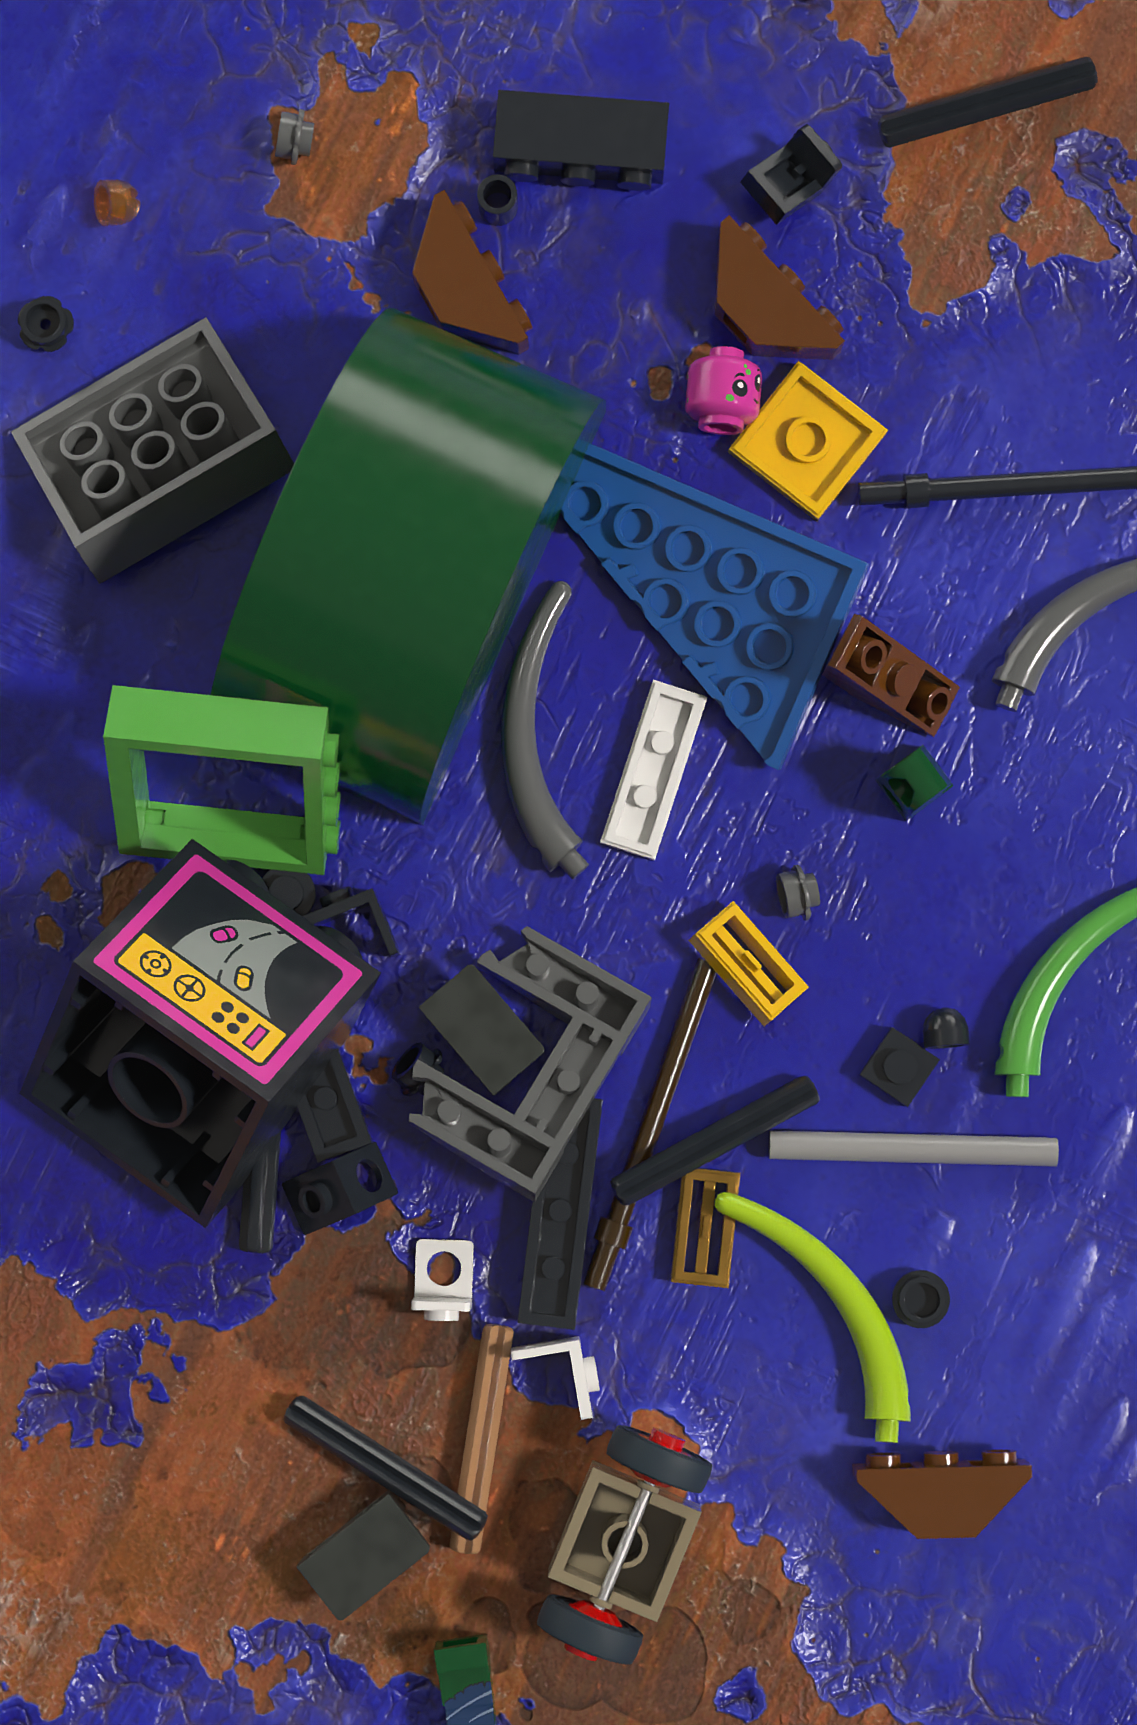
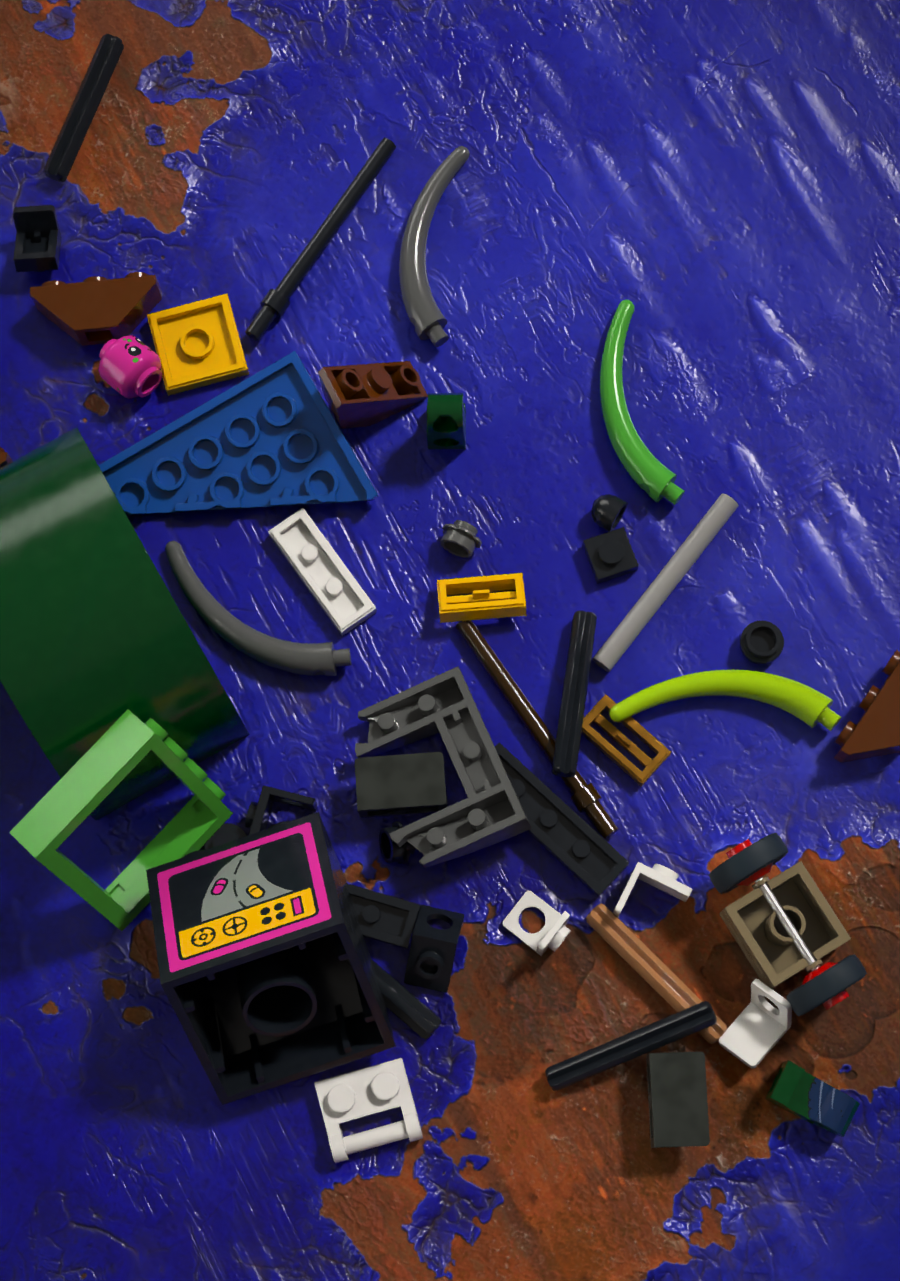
camera: 50 degrees left, 10 degrees down
none -> white plate [314,1058,423,1163]
none -> white bracket [719,979,792,1069]

